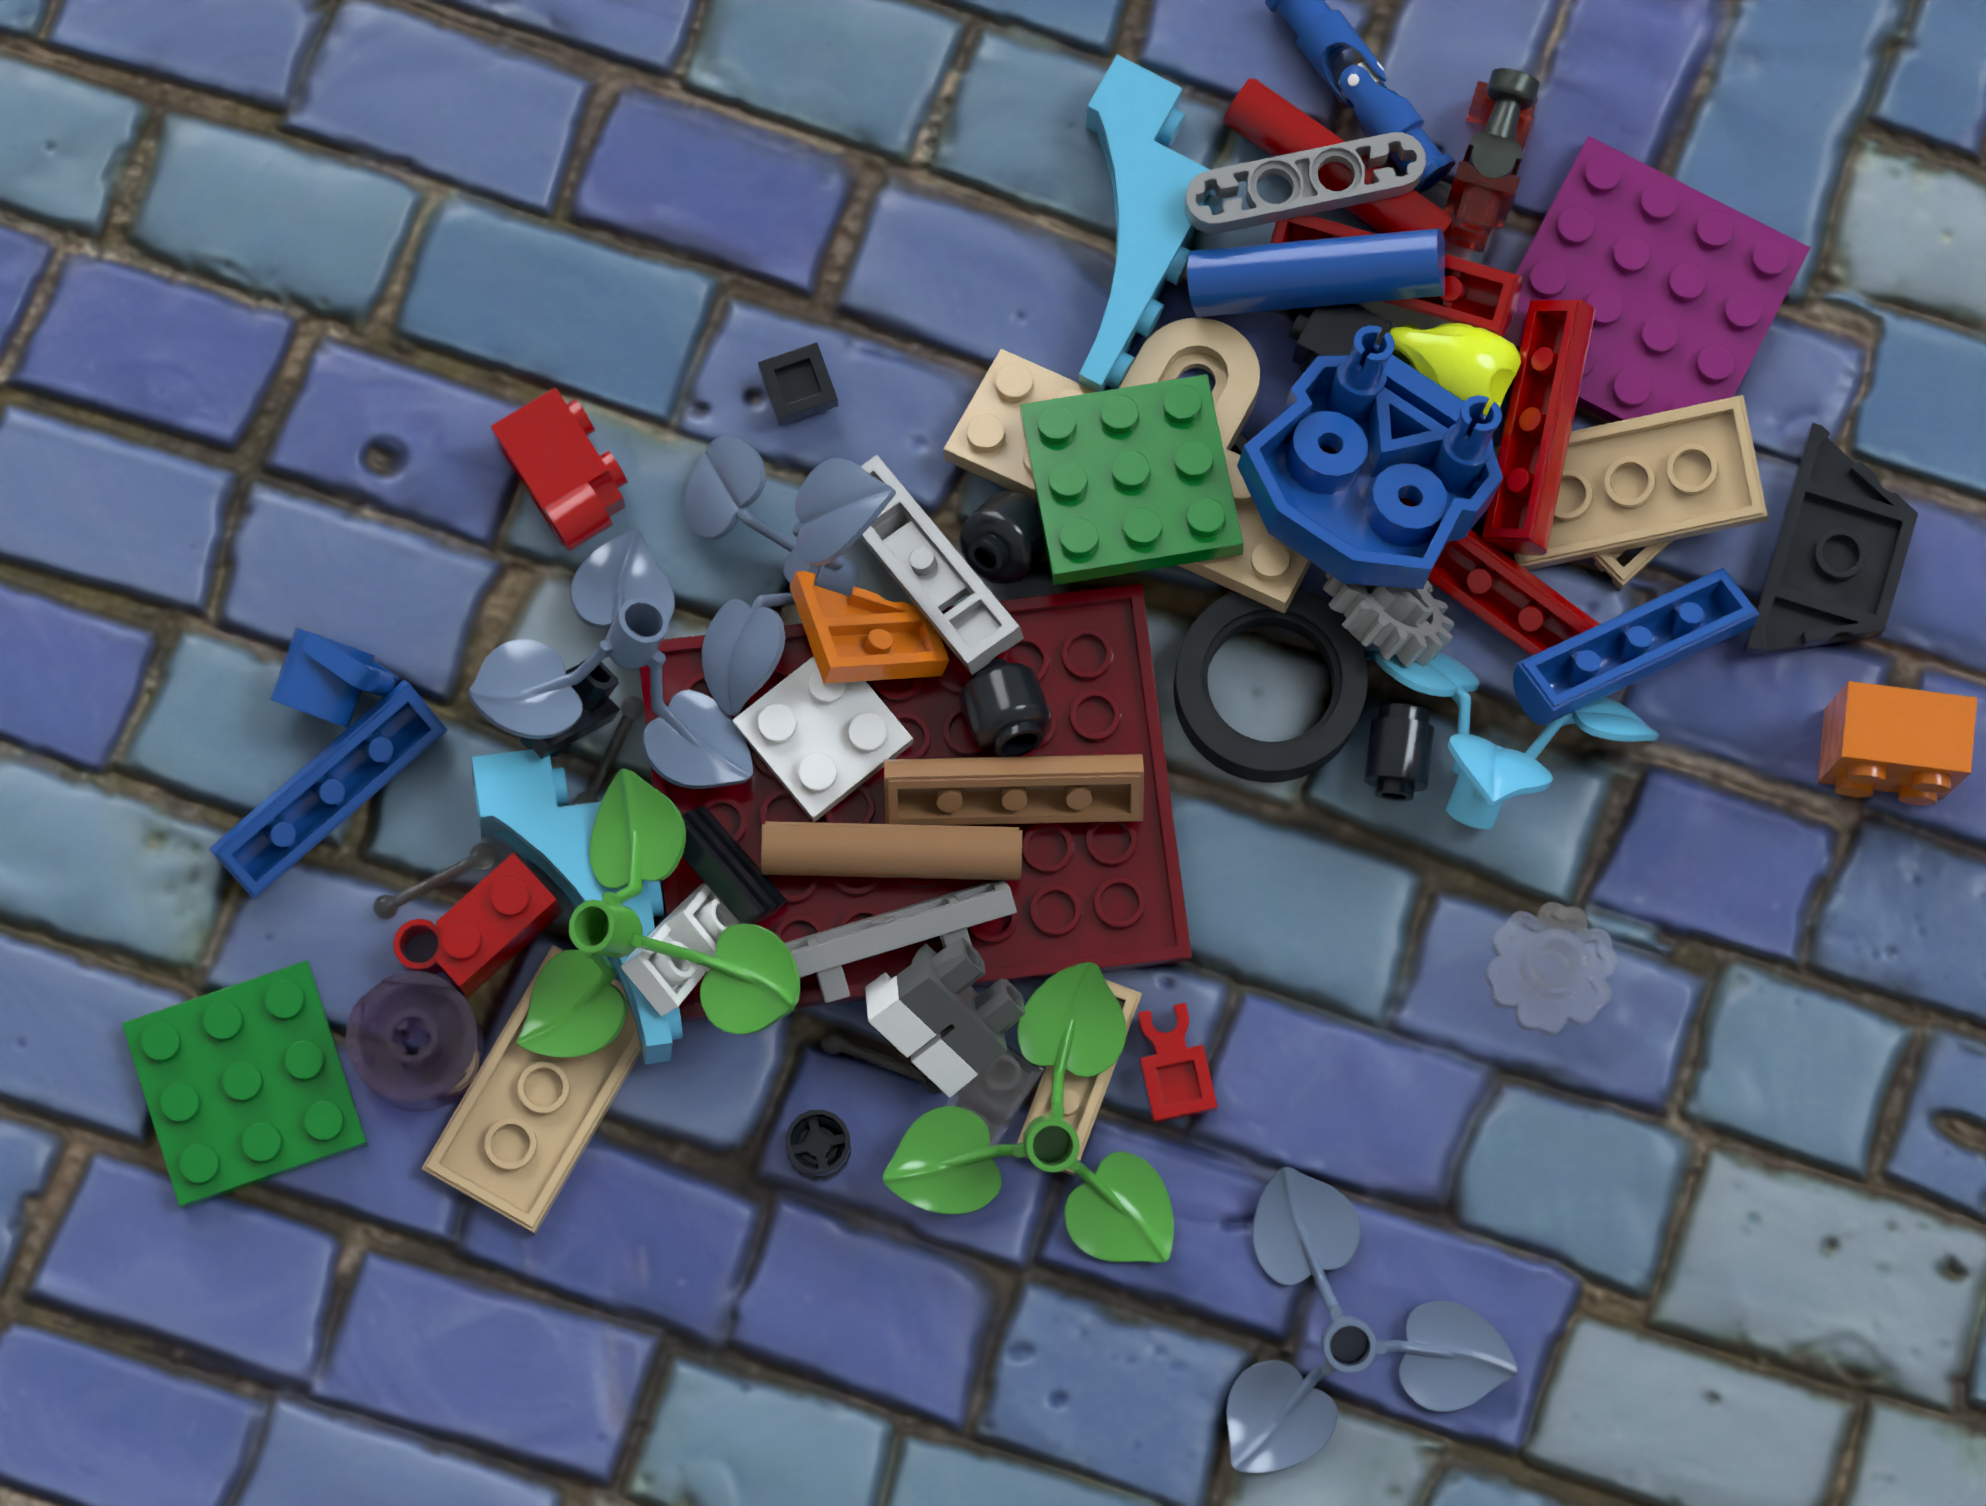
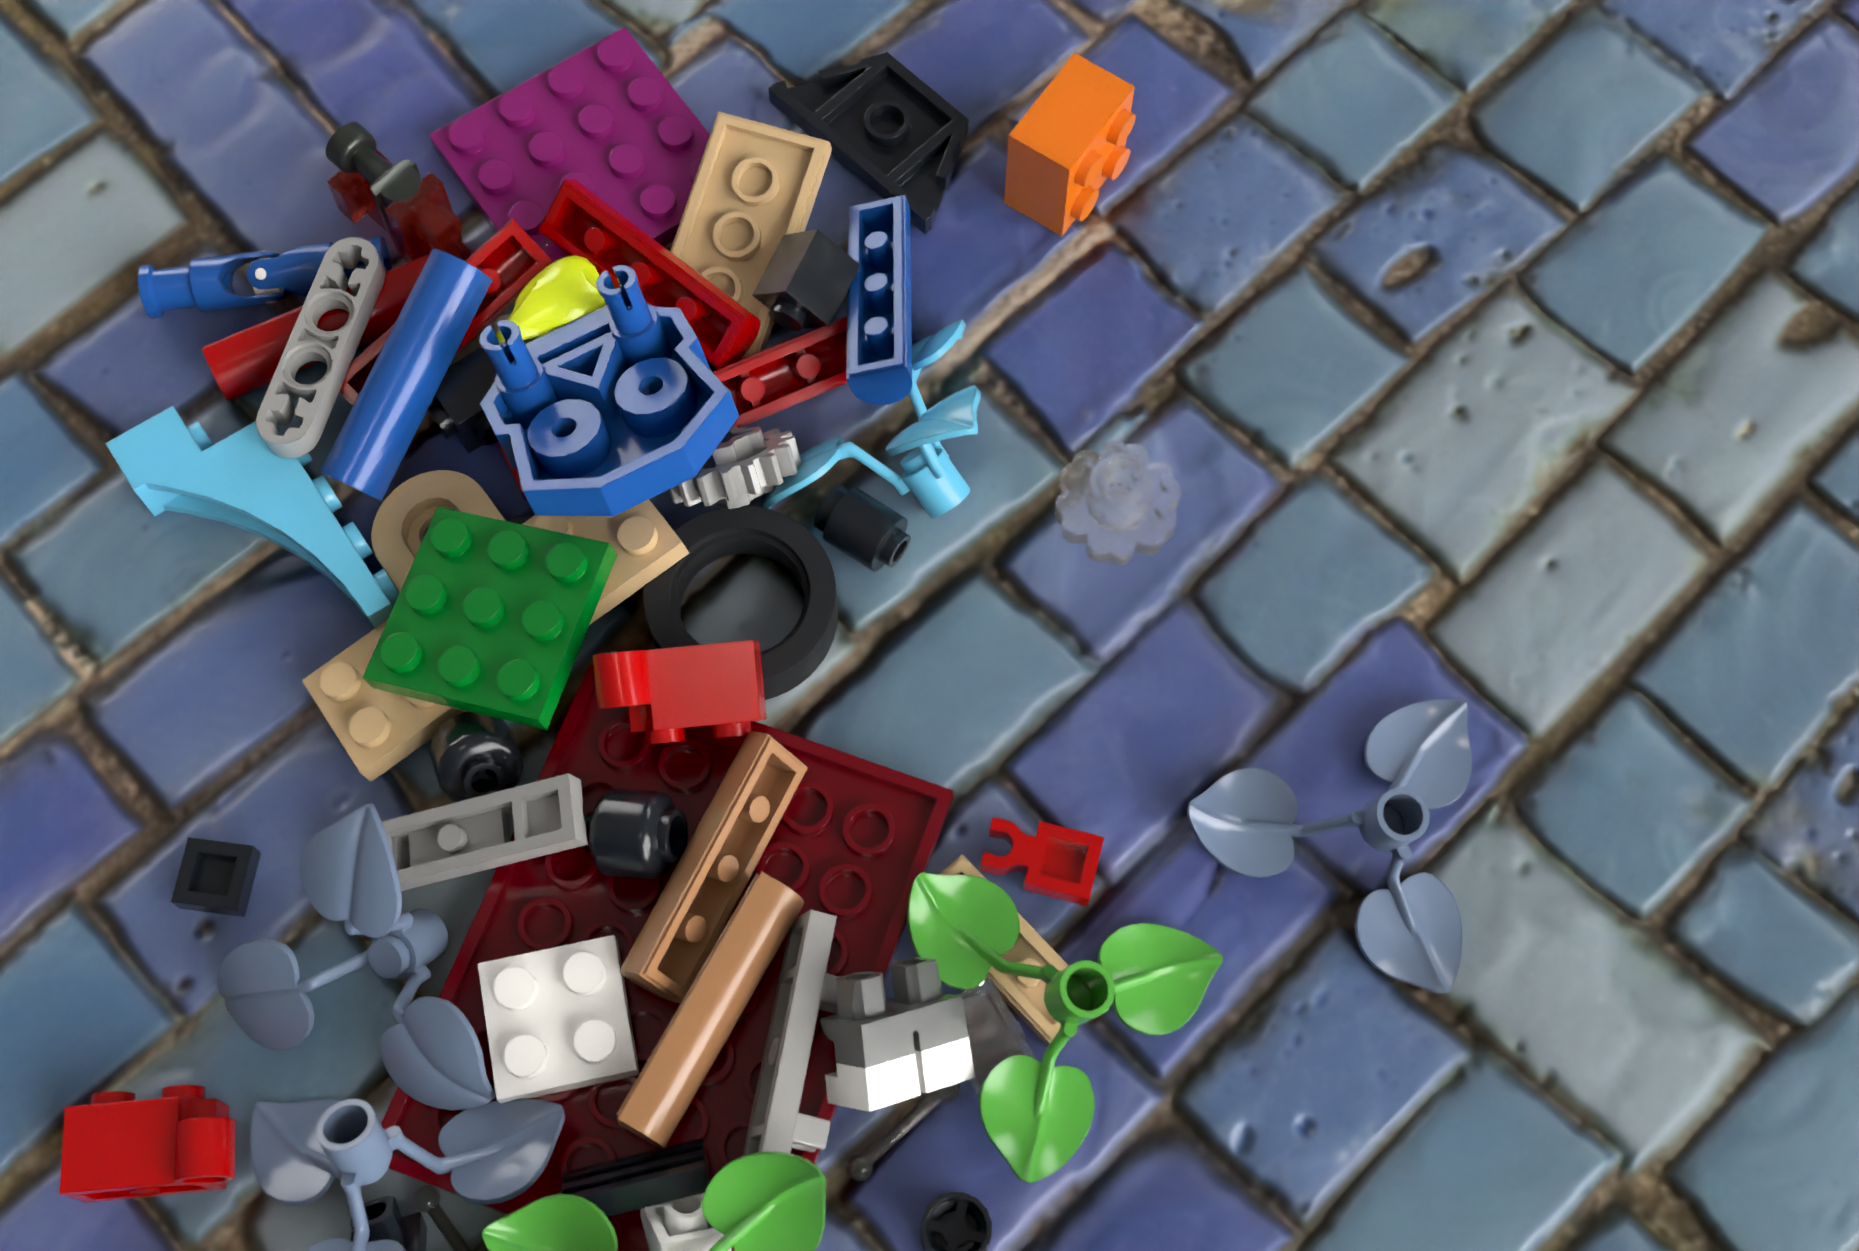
camera: 60 degrees left, 10 degrees down
orange wing [789,571,949,684] -> none
none -> red hinge [593,640,767,745]
none -> black brick [752,229,861,331]

